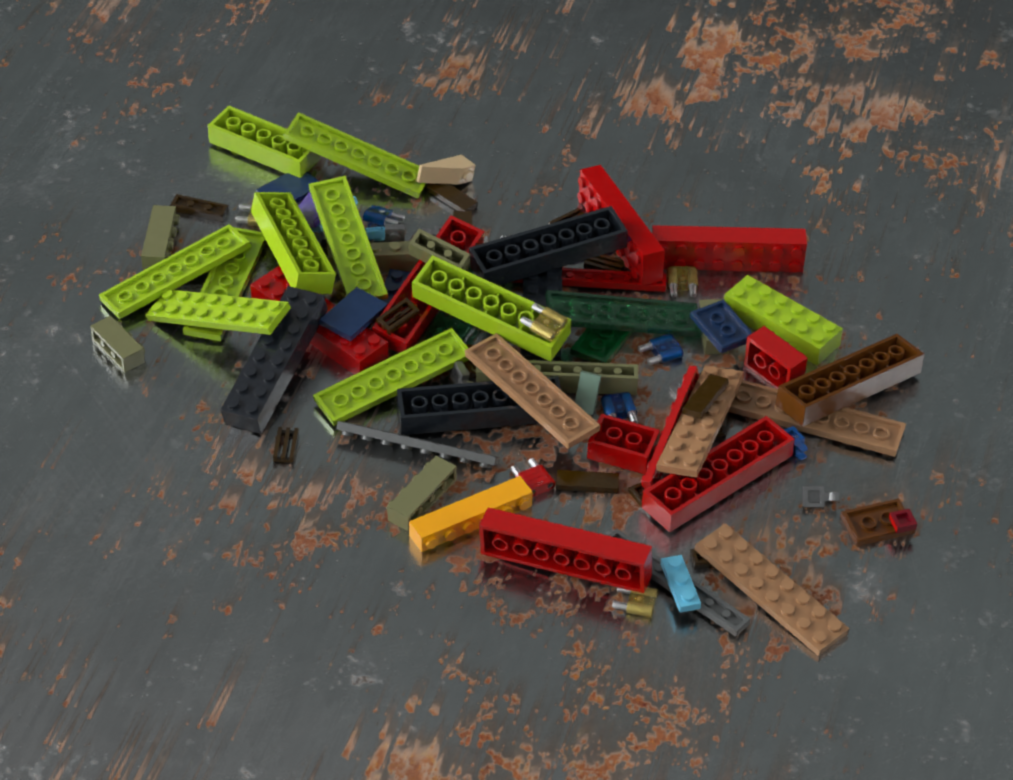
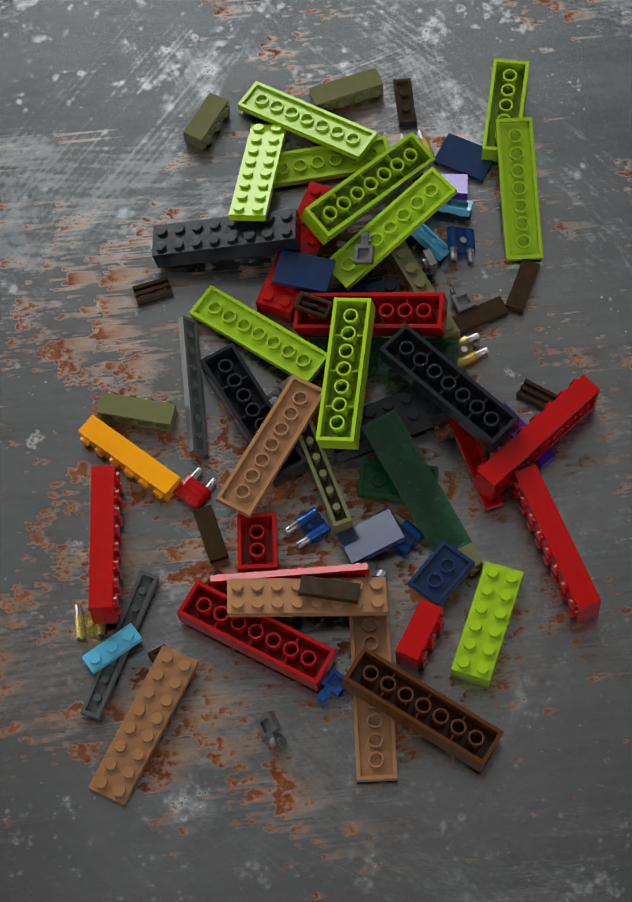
camera: 75 degrees right, 20 degrees up
olive brick [409,229,470,271] -> none
tan slope [416,155,476,185] -> none
clear yellow piece [520,303,568,342] -> none
sand green tile [575,371,602,415] -> none
clear yellow piece [667,266,698,297] -> none
reddish brown tile [840,498,916,547] -> none
dark red plate [889,509,918,533] -> none
none -> tile [337,509,406,564]
none -> flat silver plate [353,232,375,265]

